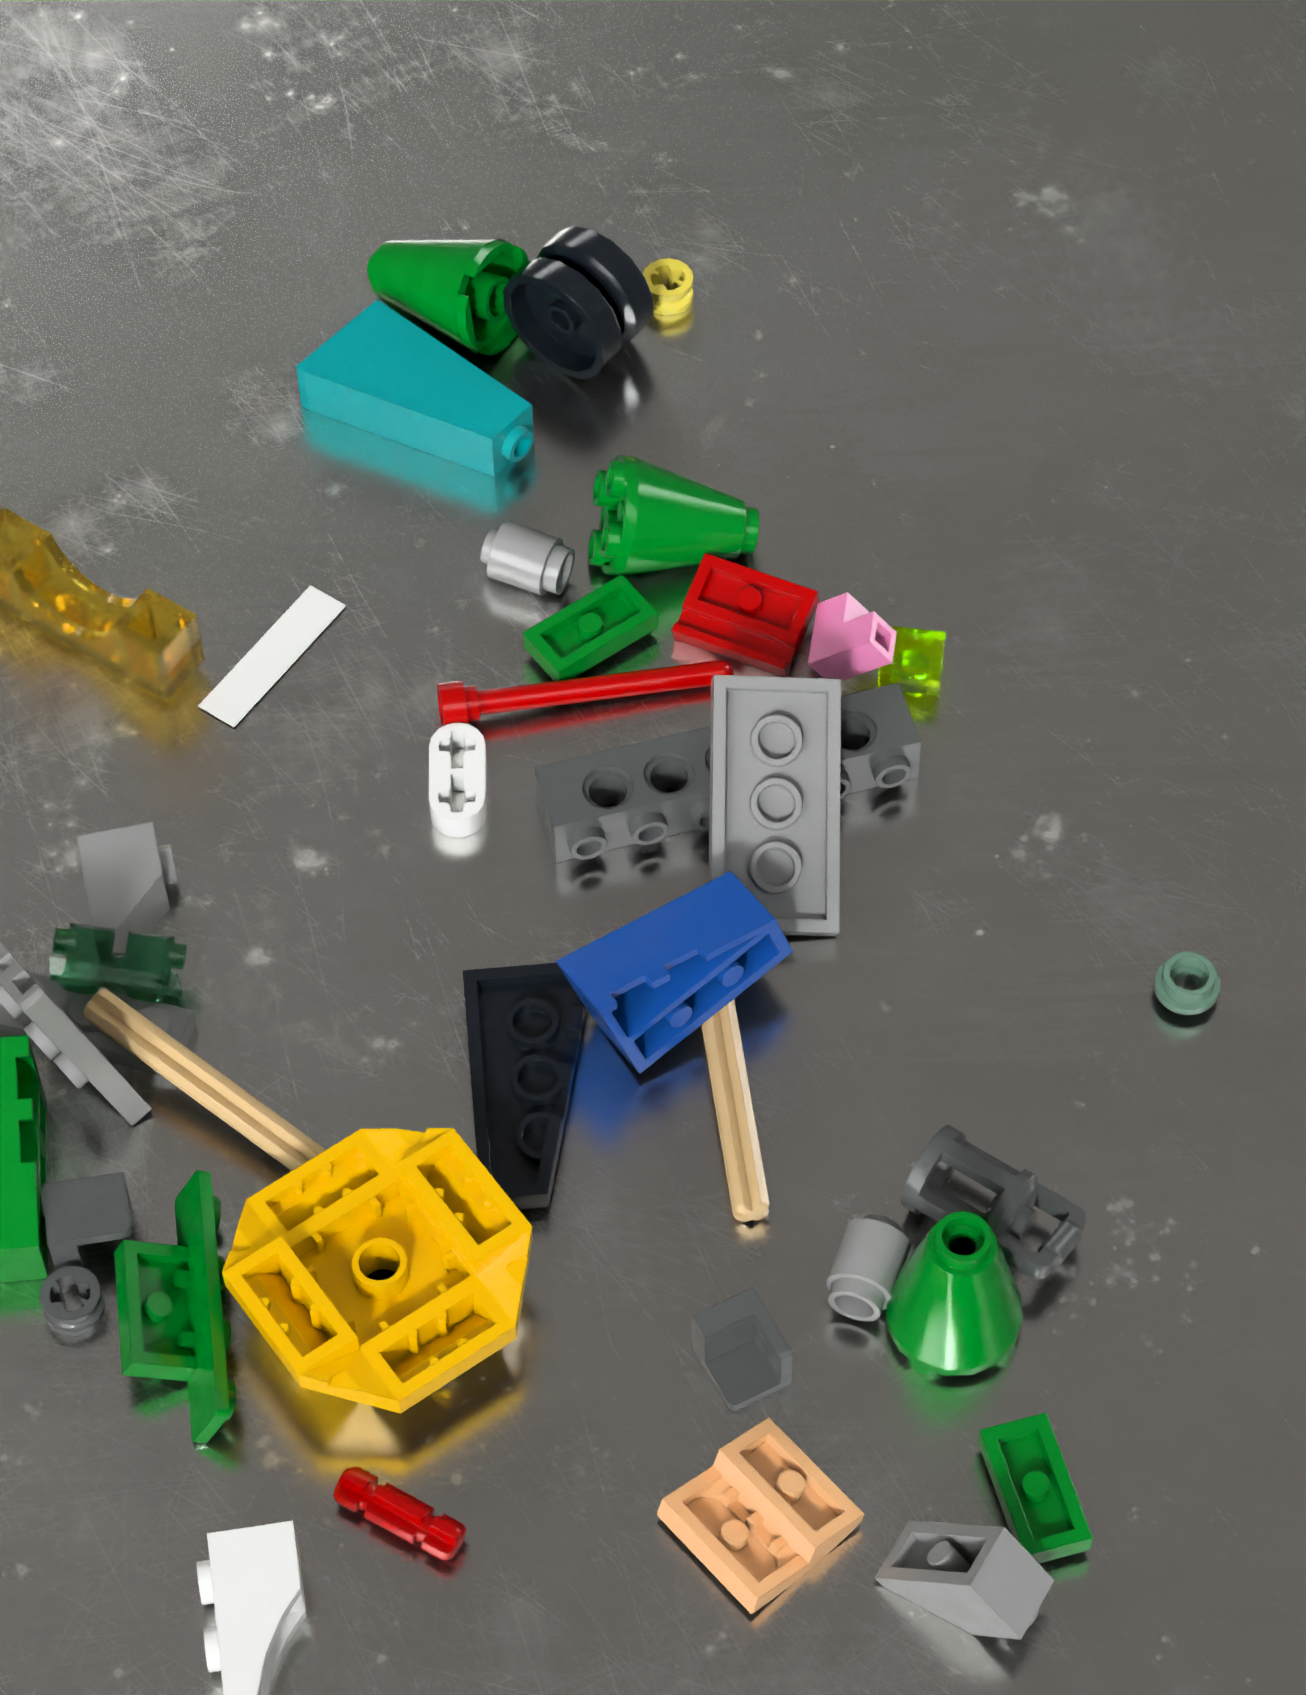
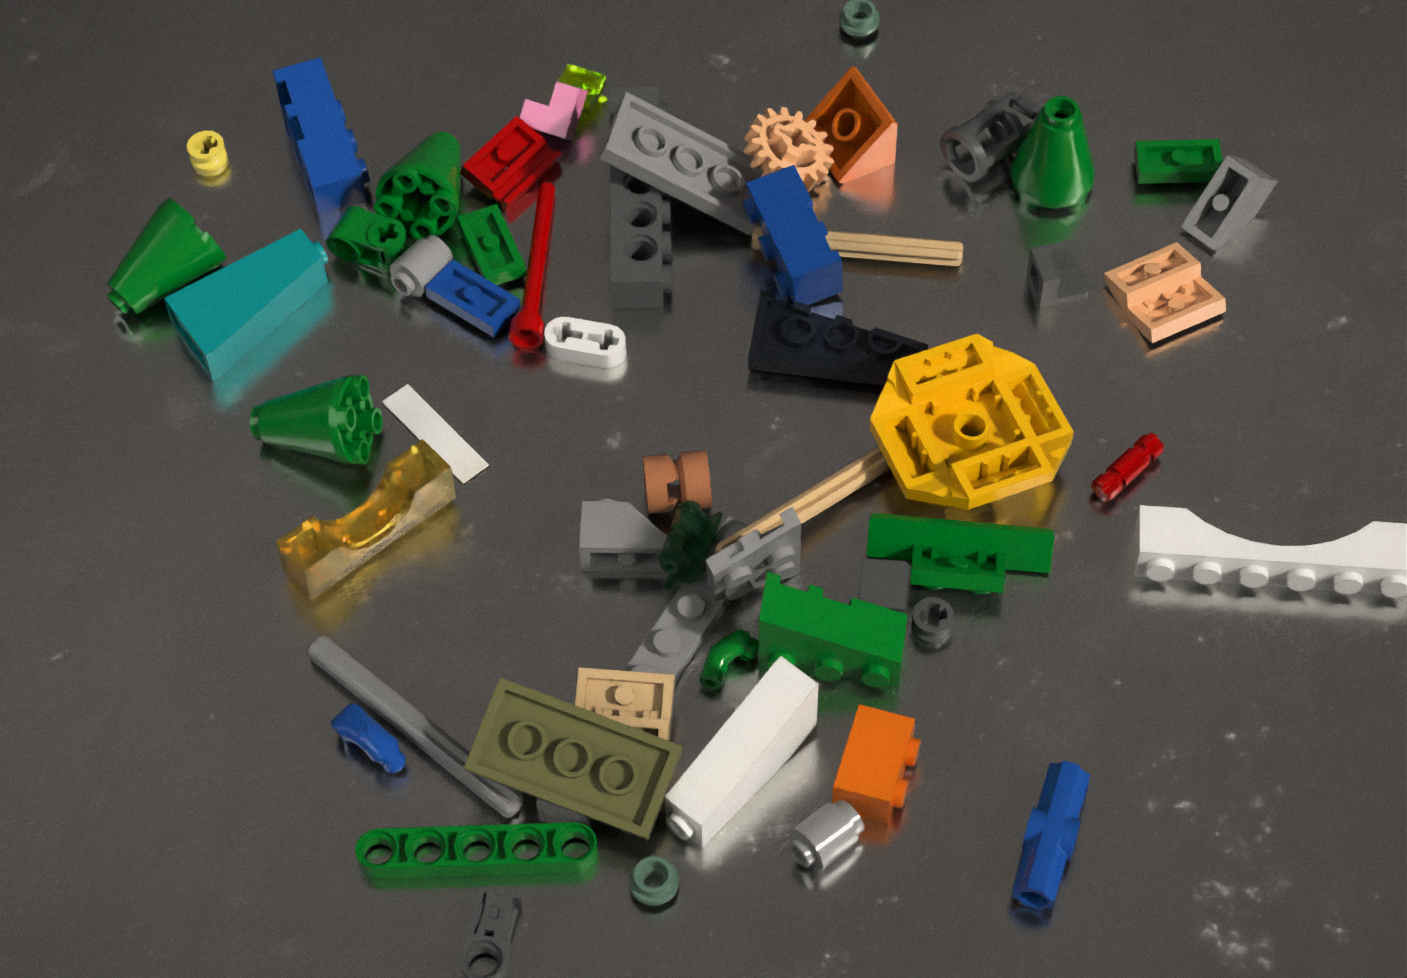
camera: 75 degrees left, 0 degrees up
black wheel [503,226,653,379] -> none
light grey brick [826,1214,911,1321] -> none
none -> green cone [250,375,383,465]
none -> blue wedge [273,57,370,215]
none -> green piece [326,206,409,274]
none -> blue plate [425,259,521,337]
none -> nougat wheel [642,450,712,515]
none -> light nougat gear [743,107,834,191]
none -> orange slope [804,66,898,184]

